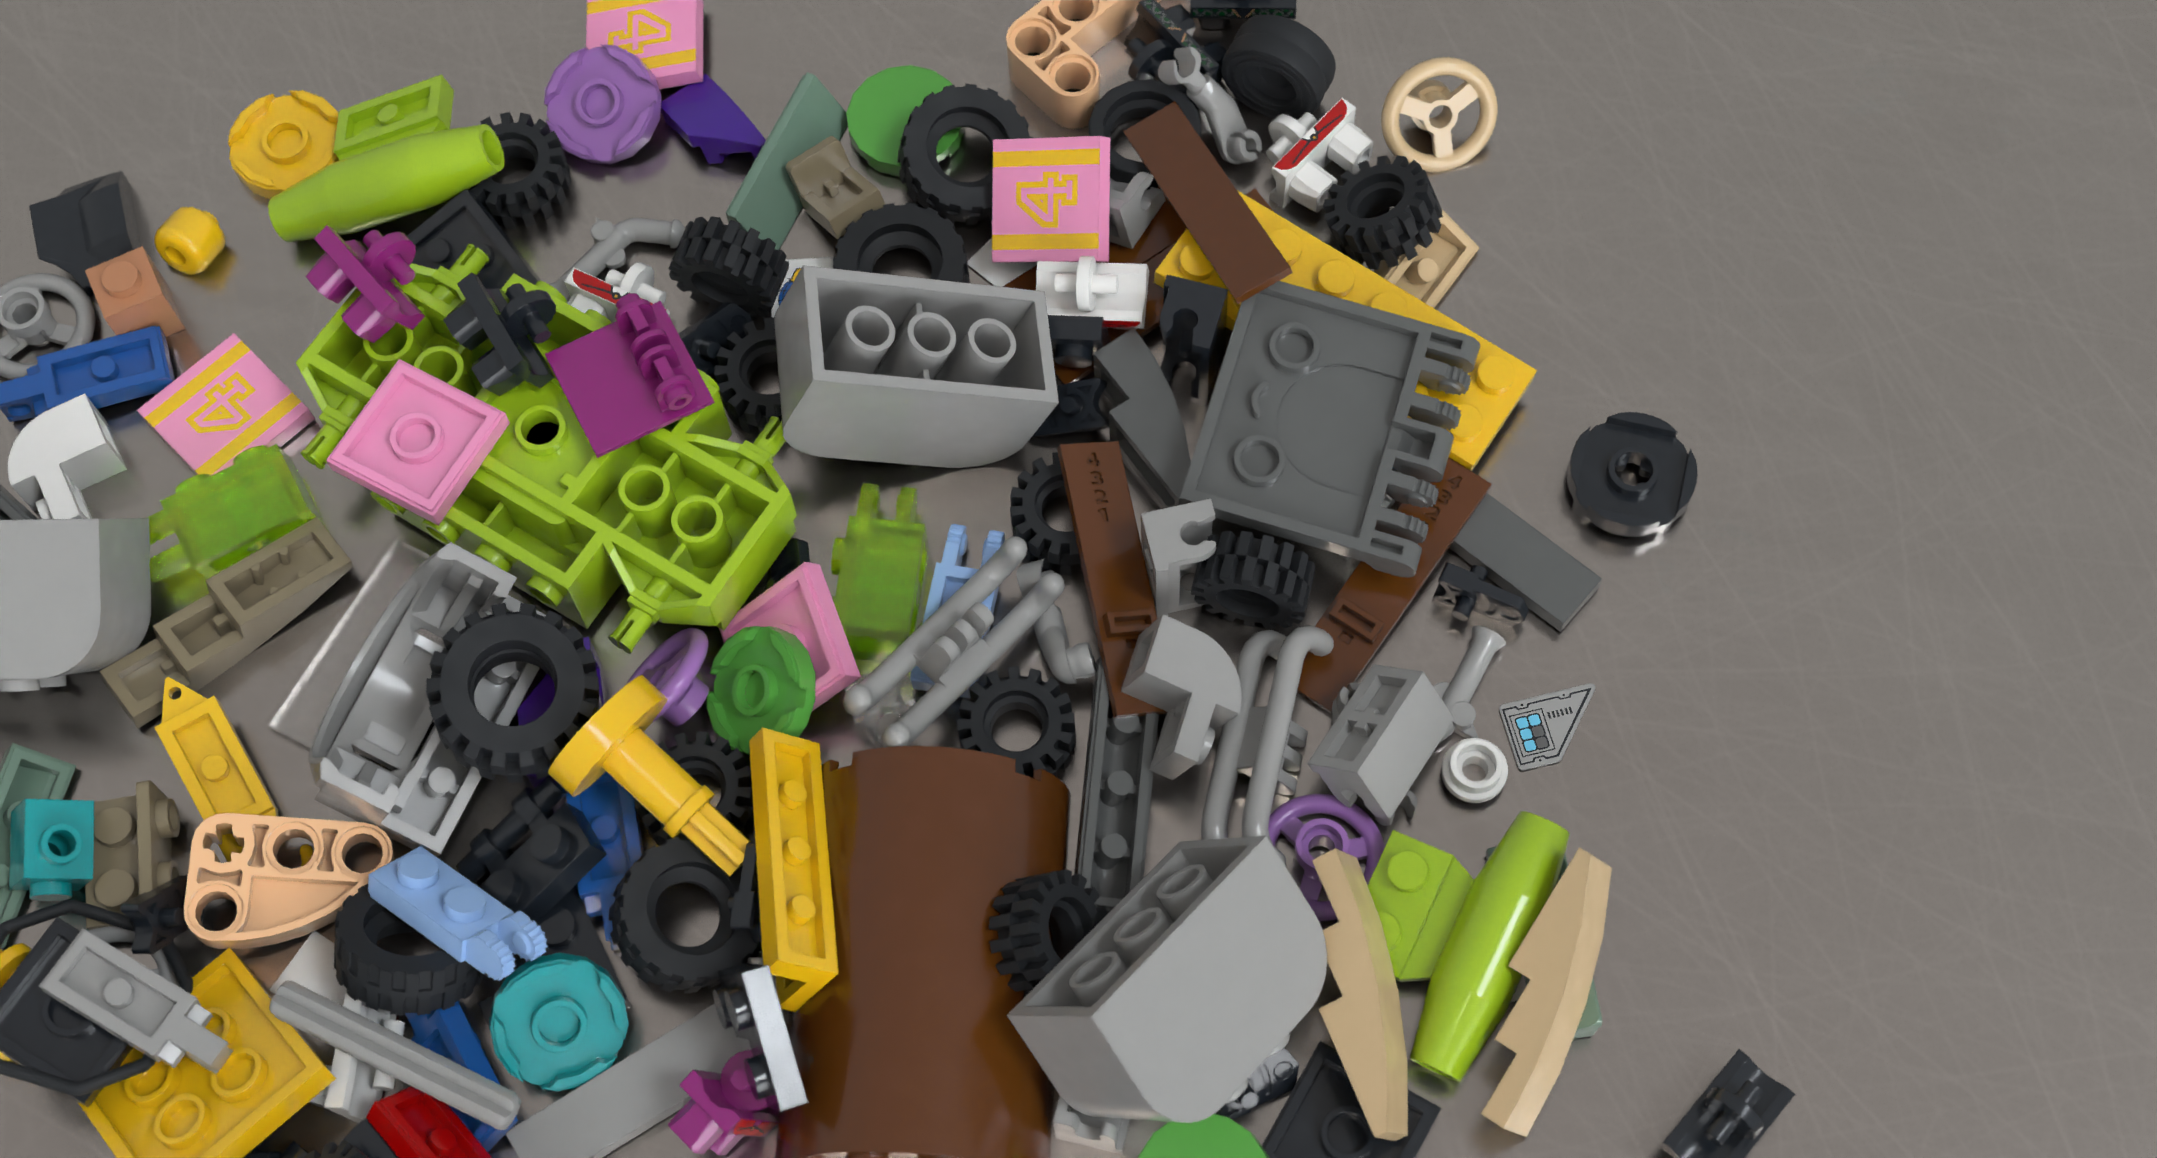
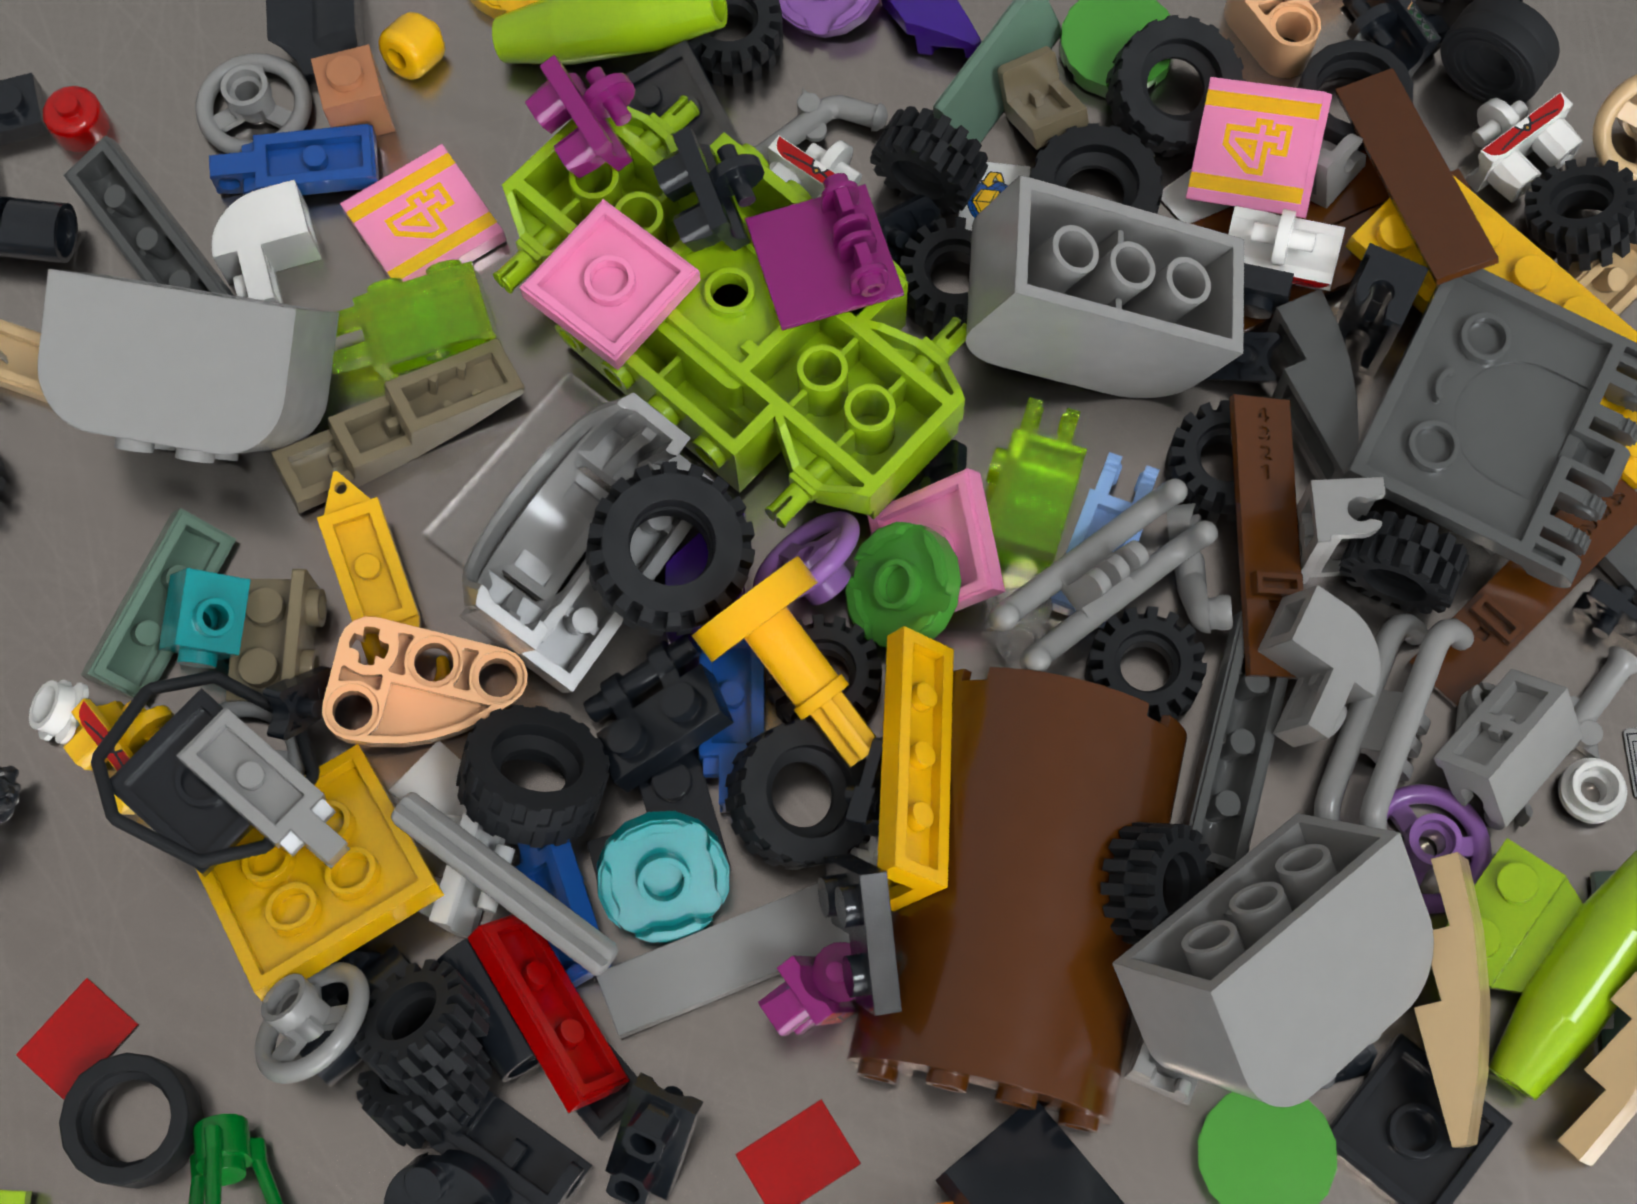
camera: 10 degrees right, 5 degrees up
light blue hinge [368,846,548,981] -> none
light grey arm [1158,47,1262,164] -> none

